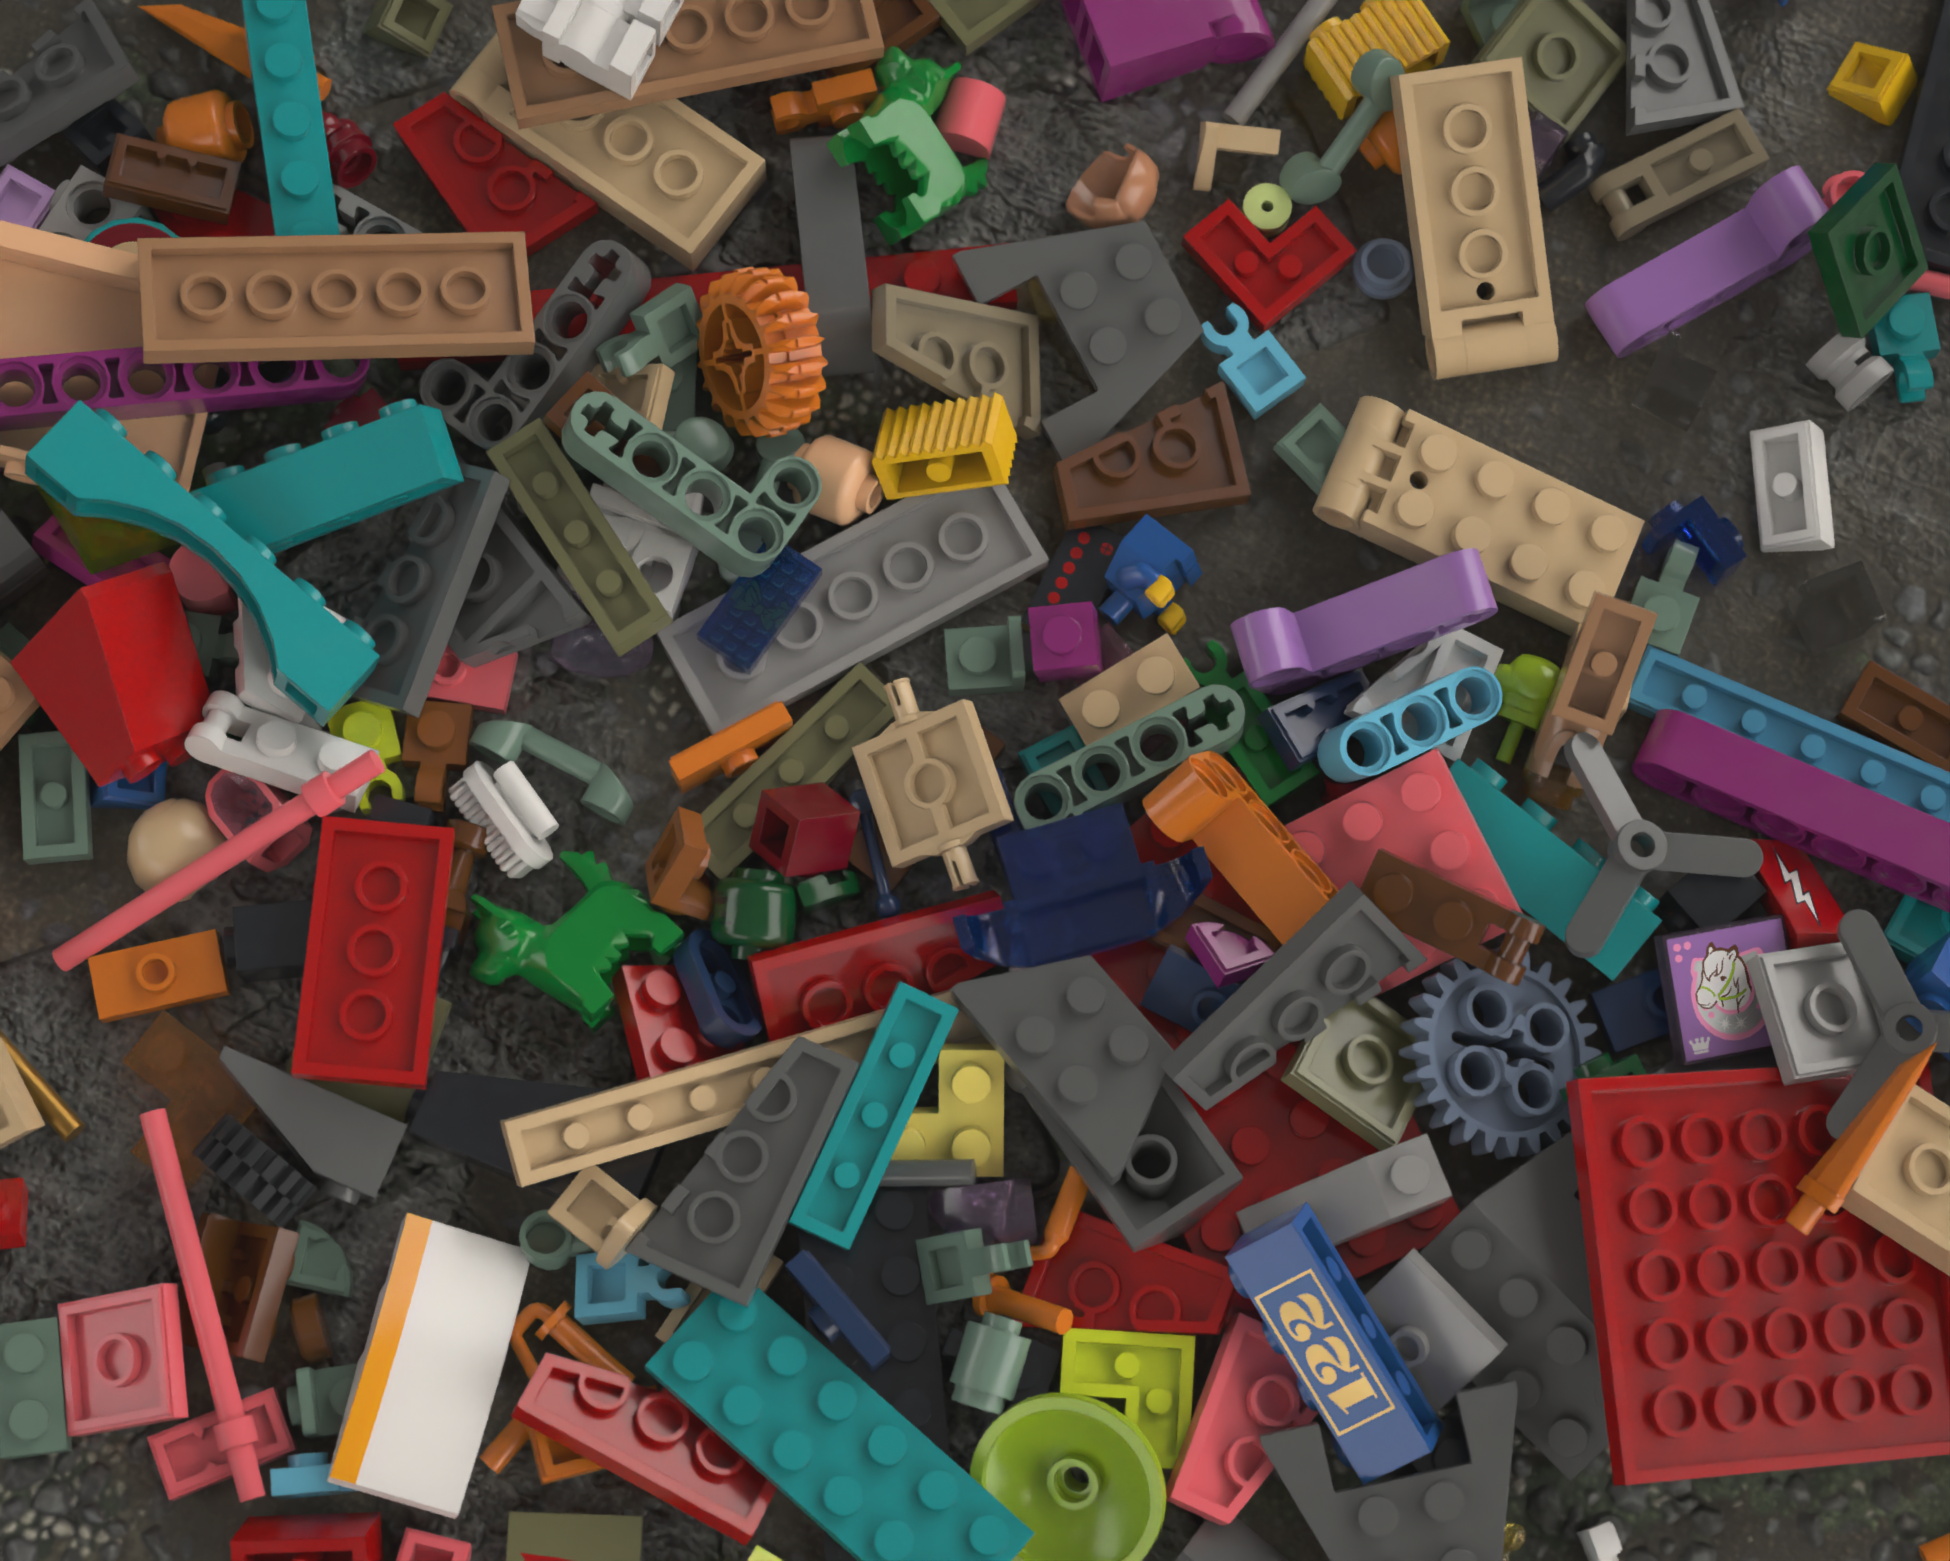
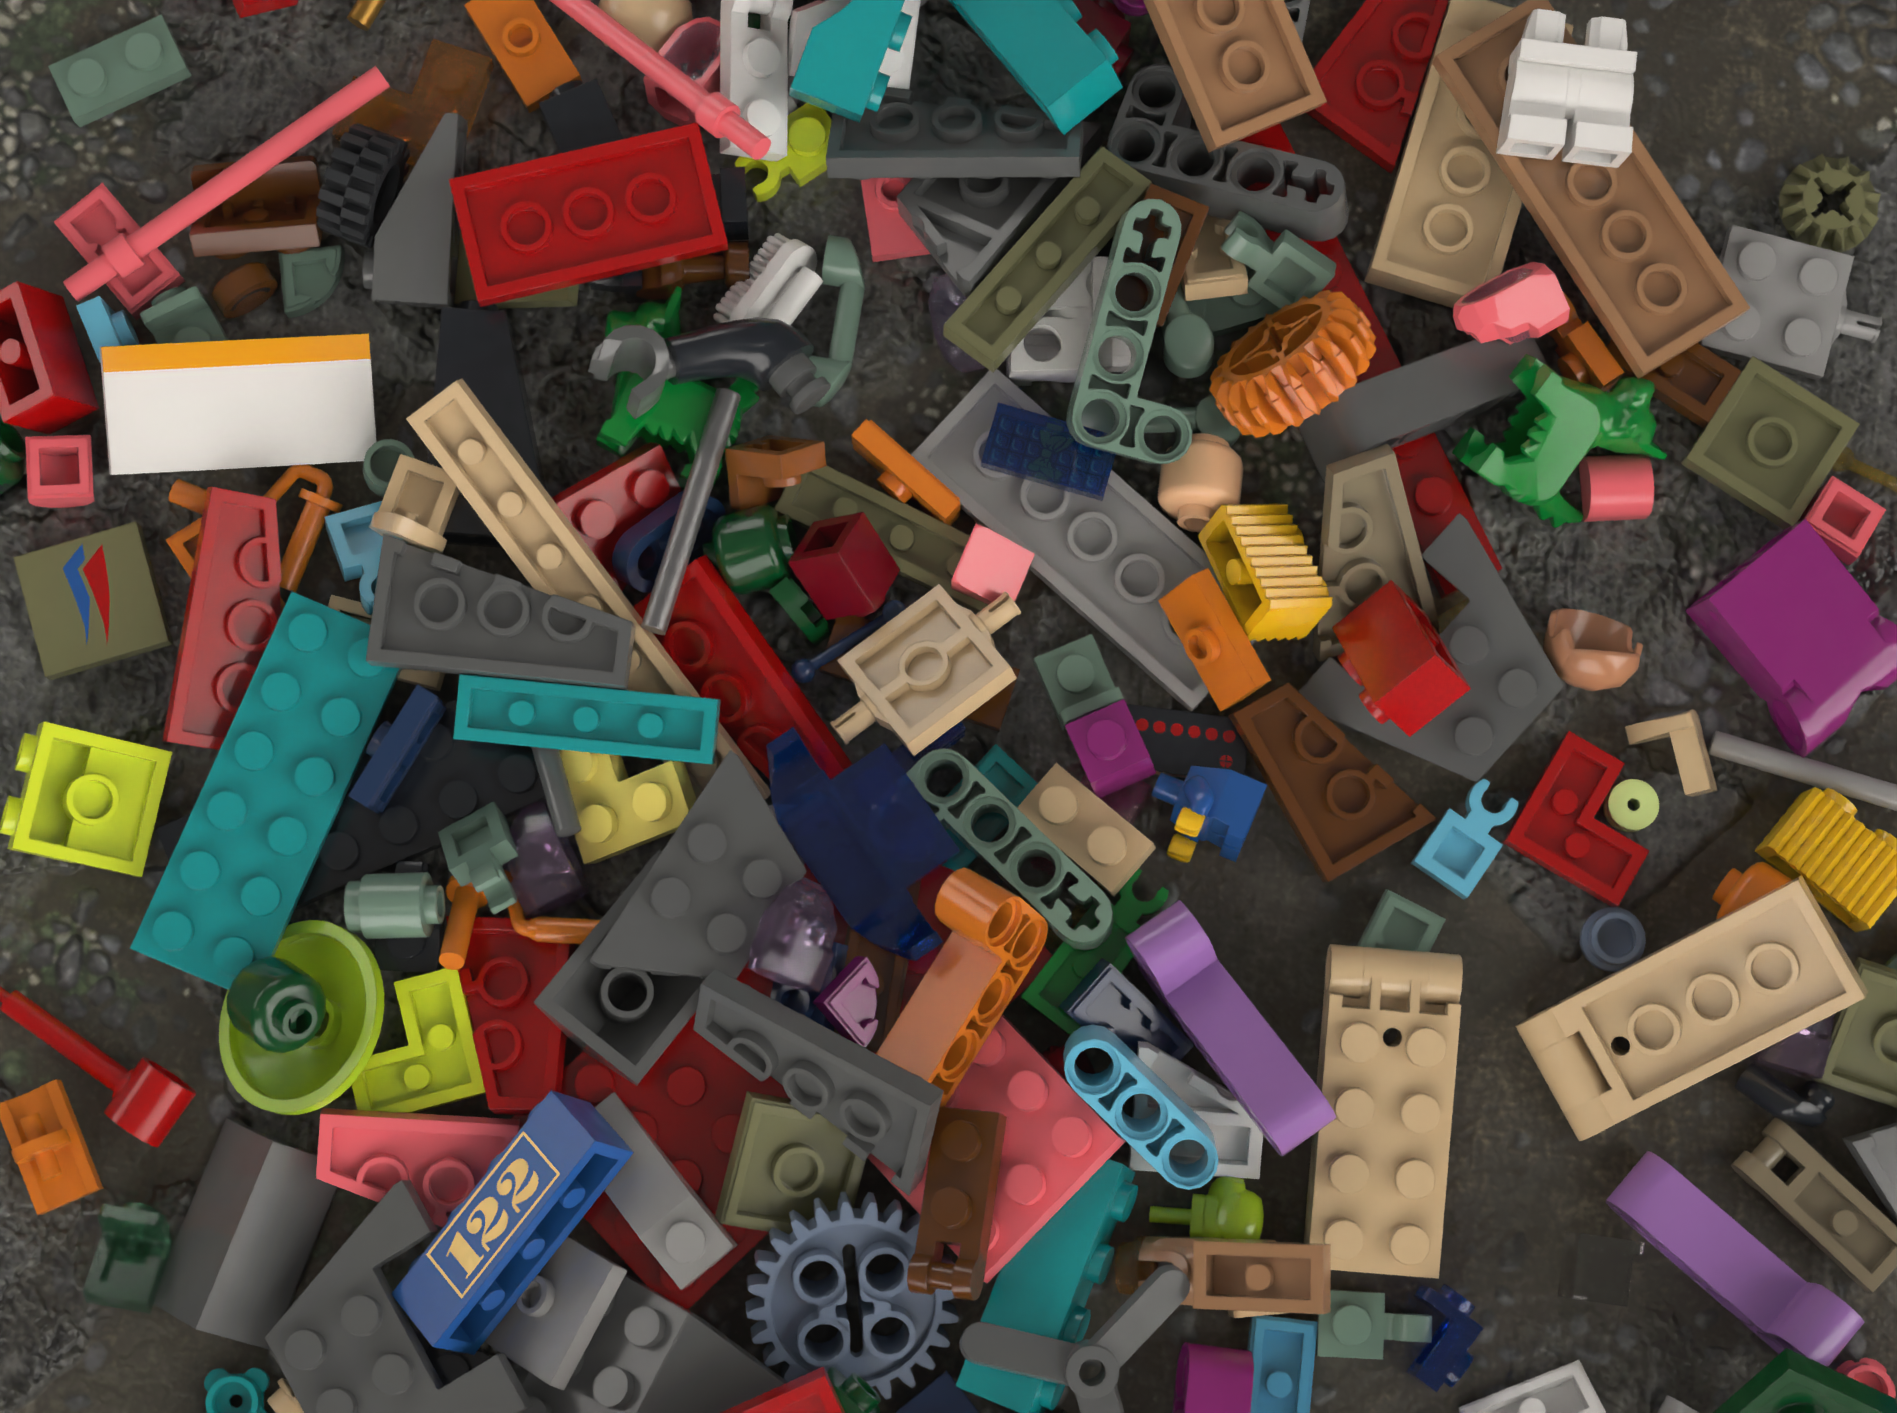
camera: 75 degrees right, 5 degrees up
coral plate [57,1283,189,1437] -> none
dark orange plate [402,701,475,814] -> none
sand green bar [1279,49,1405,205] -> none
none -> dark green head [227,957,326,1053]
none -> piece [588,317,831,419]
none -> flat silver bar [641,388,741,635]
none -> clear purple rock [748,877,838,992]
none -> coral slope [951,523,1035,604]
none -> orange plate [1158,568,1271,712]
none -> red brick [1332,580,1471,737]
none -> coral rock [1453,262,1570,345]

